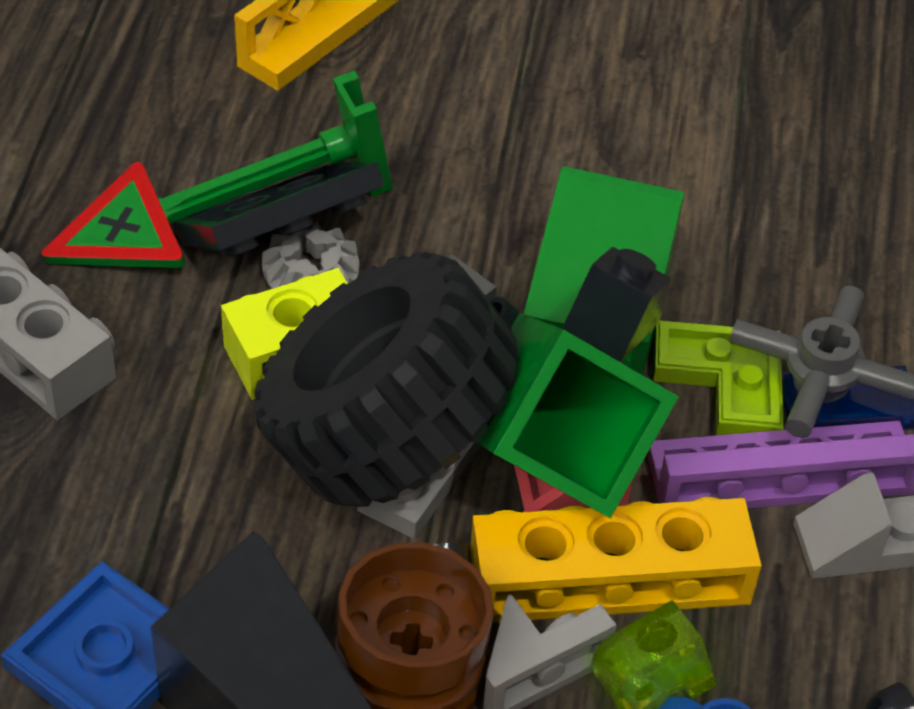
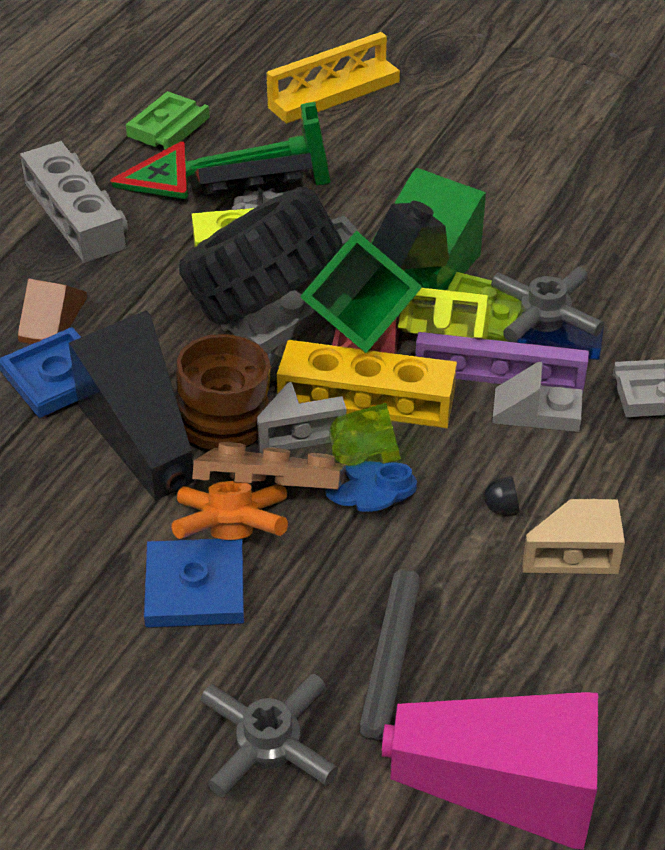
camera: 20 degrees right, 5 degrees down
none -> slope [18,278,87,344]
none -> bright green plate [126,91,210,150]
none -> neon yellow window [398,288,491,339]

